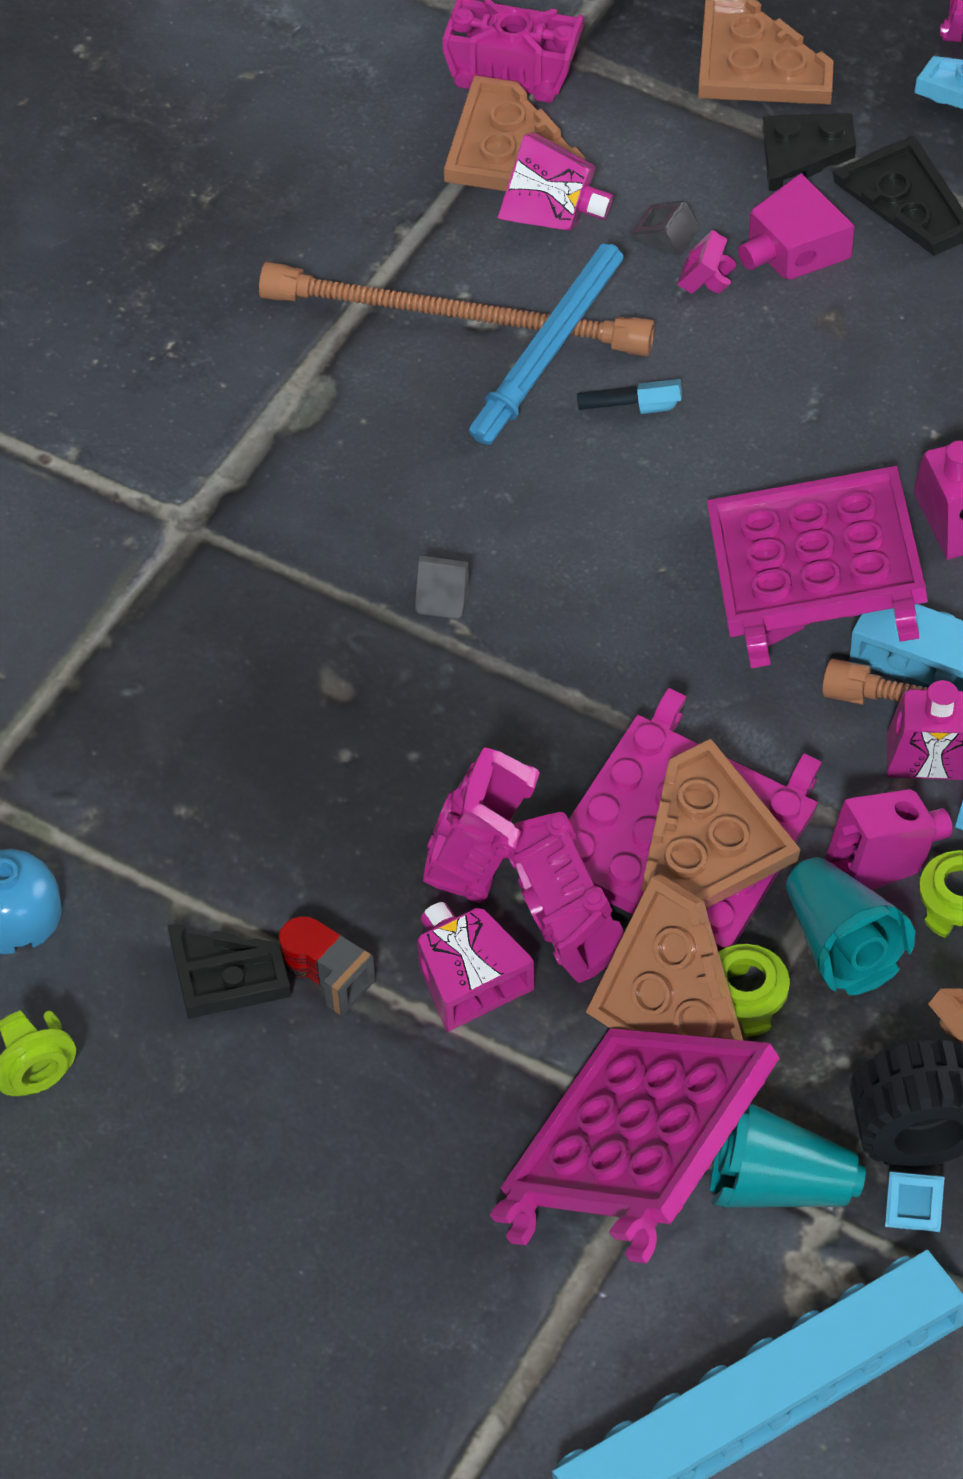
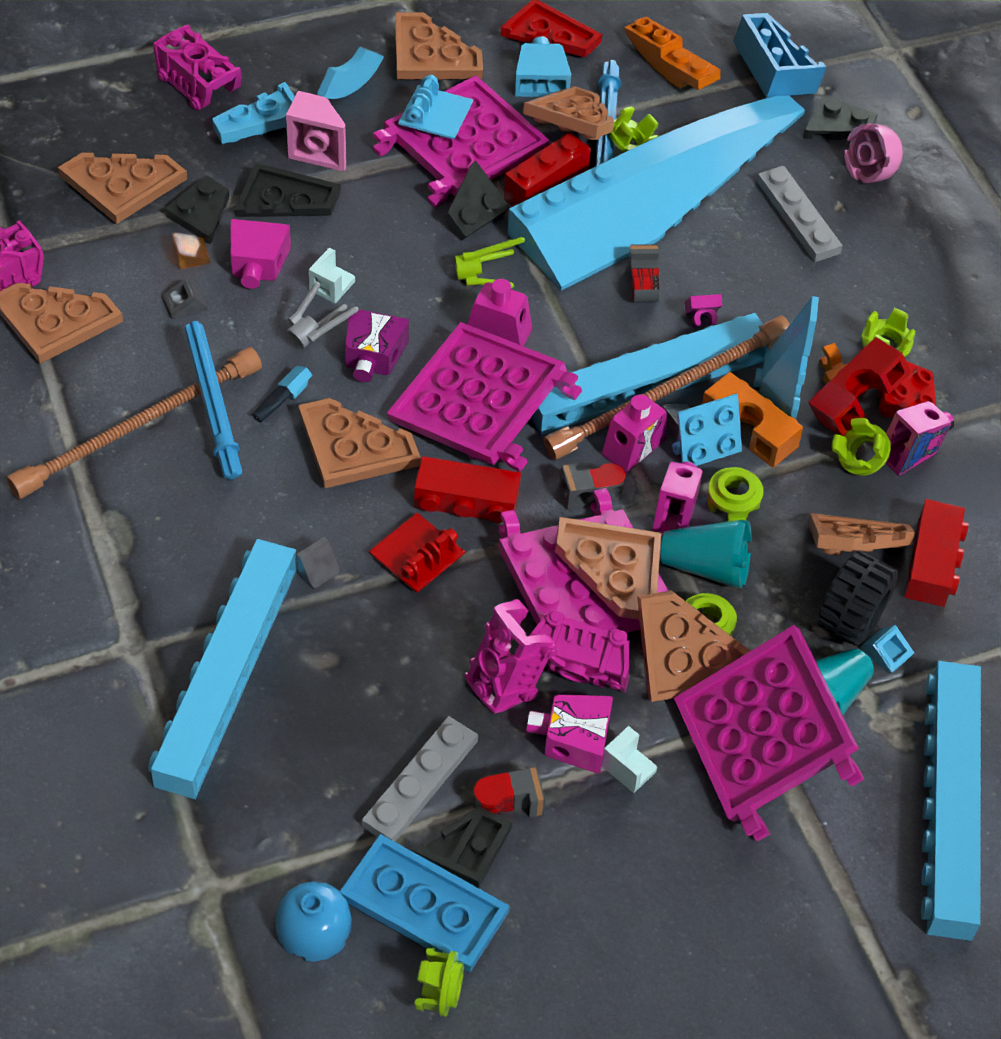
camera: 55 degrees left, 0 degrees up
dark pink torso [498,132,613,230] -> none
dark pink tile [677,230,737,294] -> none
none -> medium azure brick [148,539,297,799]
none -> clear orange slope [172,233,211,269]
none -> light grey plant [286,282,358,349]
none -> nougat plate [298,398,421,488]
none -> light aqua panel [309,248,355,303]
none -> dark azure plate [340,834,510,973]
none -> magenta torso [345,308,409,382]
none -> light grey plate [362,716,478,842]
none -> red hinge [369,513,465,593]
none -> red brick [414,456,521,523]
none -> dark grey leg [559,463,626,510]
none -> light aqua panel [601,726,657,793]

